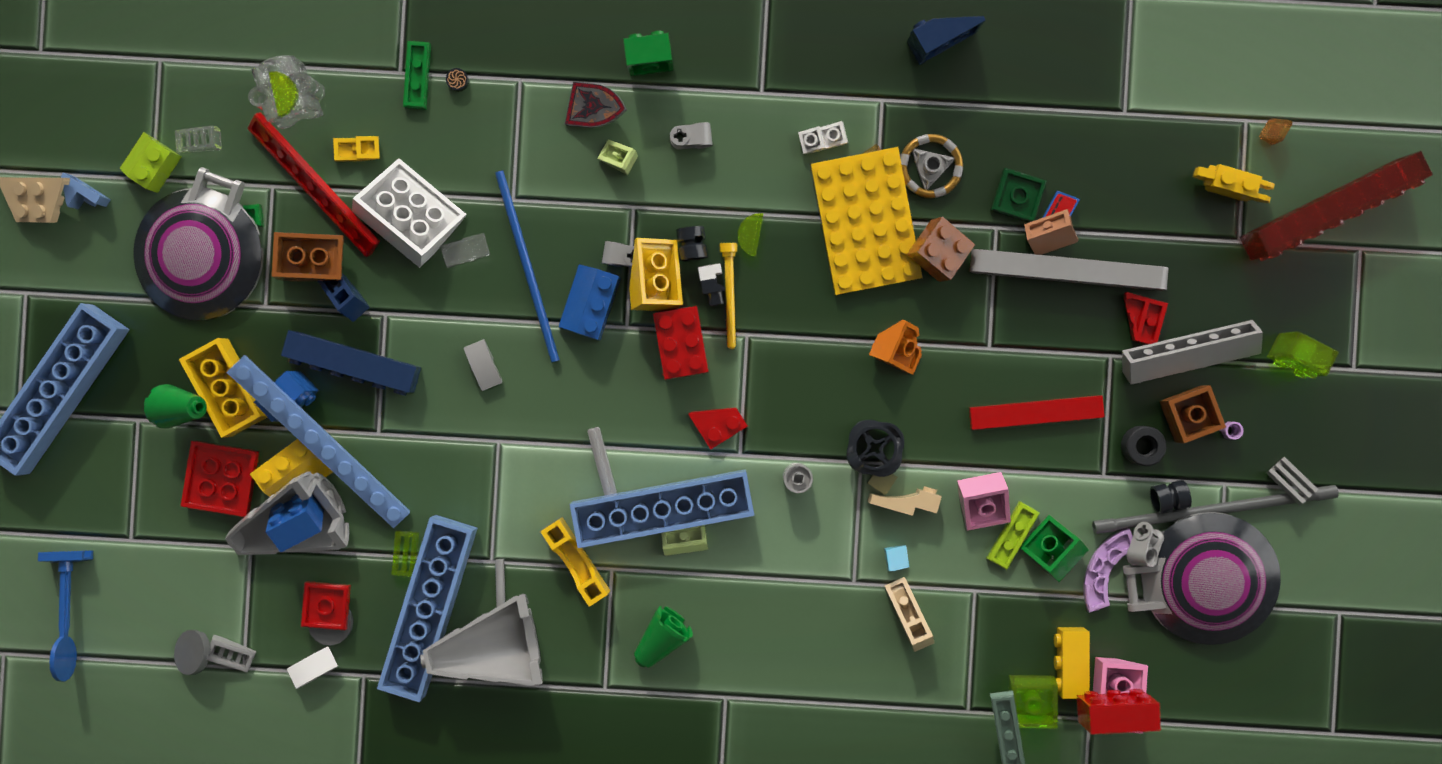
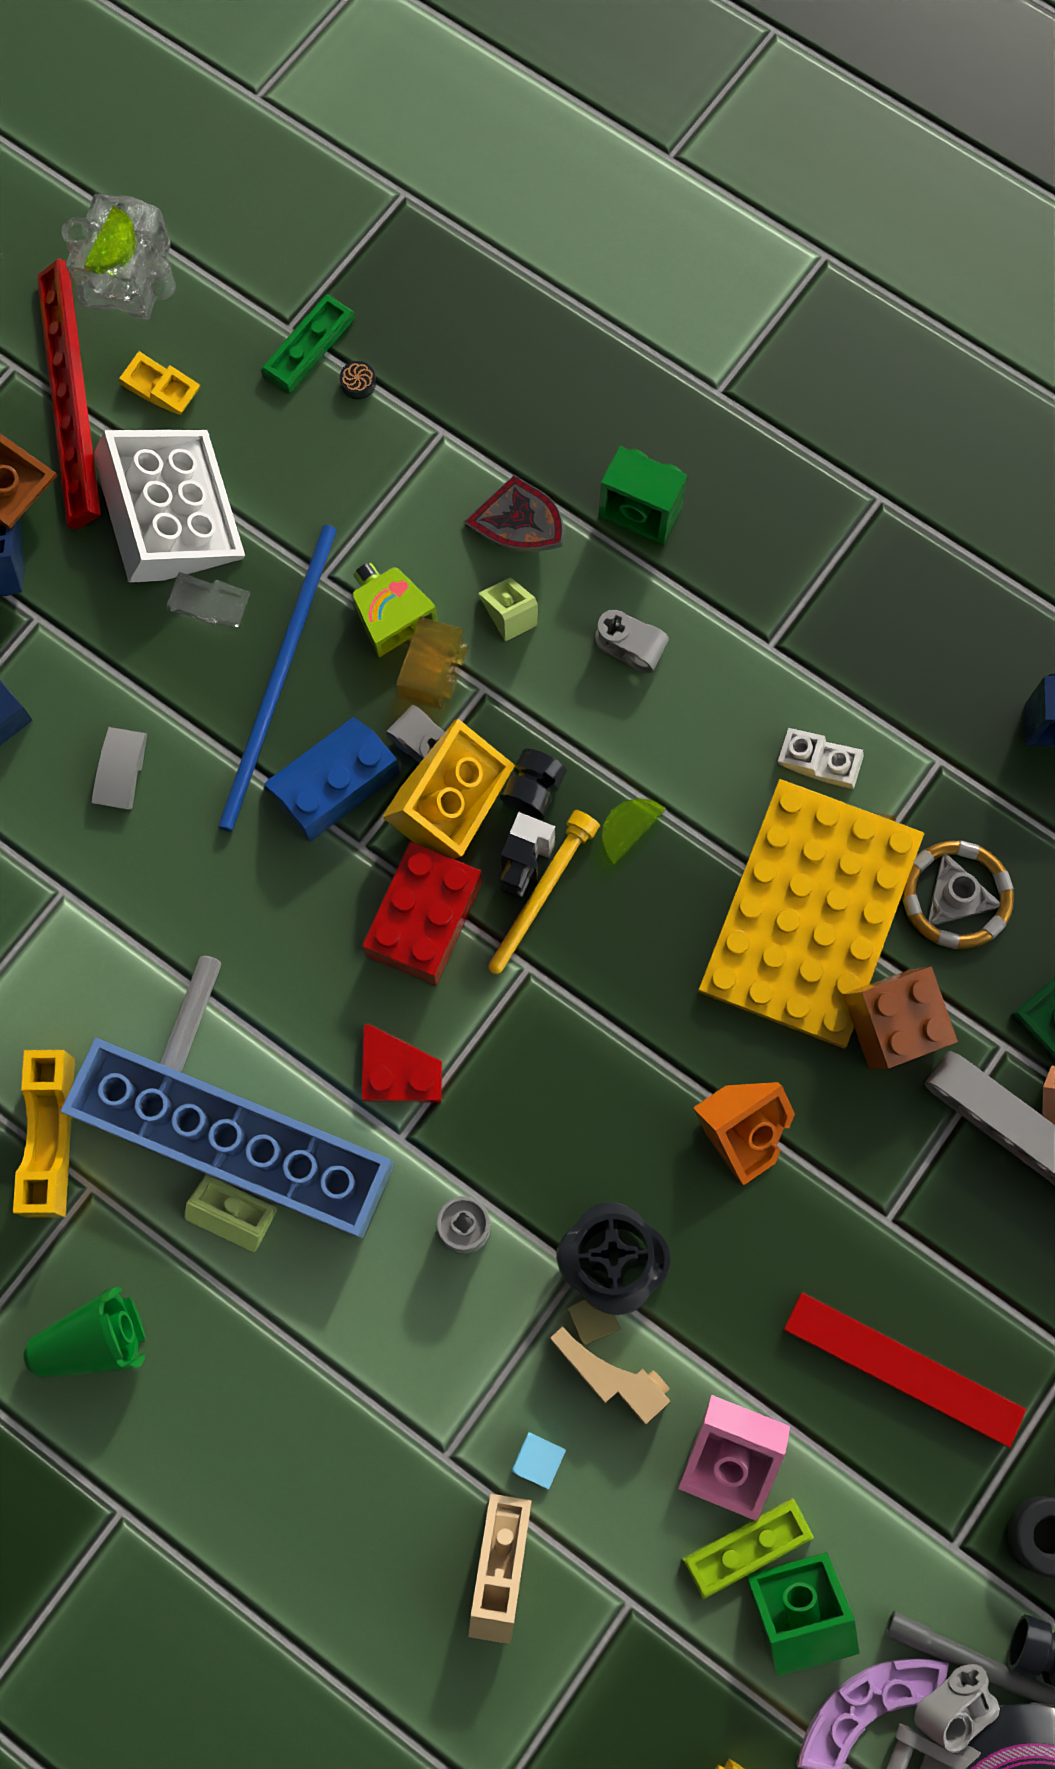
camera: 30 degrees right, 15 degrees down
none -> lime torso [352,563,438,658]
none -> clear yellow brick [397,617,468,709]

